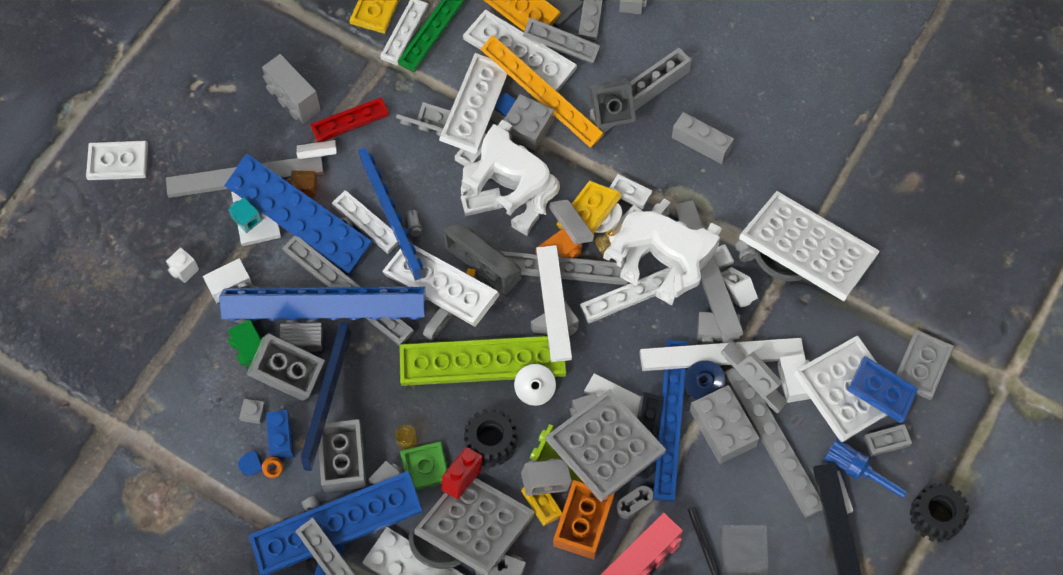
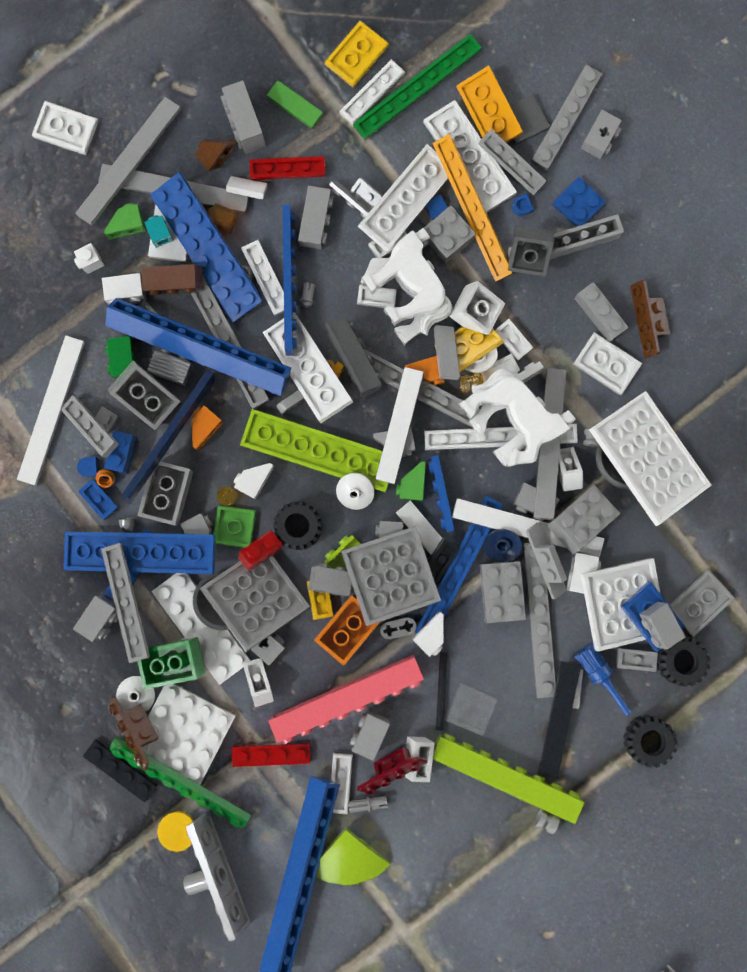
camera: 20 degrees right, 20 degrees up
none -> white tile [17,335,85,486]
none -> light grey plate [61,395,118,458]
none -> light grey tile [76,97,181,225]
none -> blue plate [78,479,119,520]
none -> bright green slope [104,203,146,240]
none -> reddish brown brick [142,264,203,295]
none -> orange slope [191,406,224,451]
none -> reddish brown slope [195,138,238,172]
none -> white slope [233,463,275,499]
none -> bright green tile [267,80,323,129]
none -> light grey brick [298,186,334,250]
none -> bright green slope [396,462,426,501]
none -> white slope [412,611,443,657]
none -> blue plate [428,455,455,532]
none -> white slope [449,281,505,335]
none -> blue tile [512,193,534,216]
none -> light grey brick [547,485,620,555]
none -> blue plate [552,176,606,227]
none -> white tile [573,332,642,395]
none -> reddish brown bracket [630,280,670,358]
none -> light grey brick [640,602,685,650]
none -> black tyre [657,637,710,687]

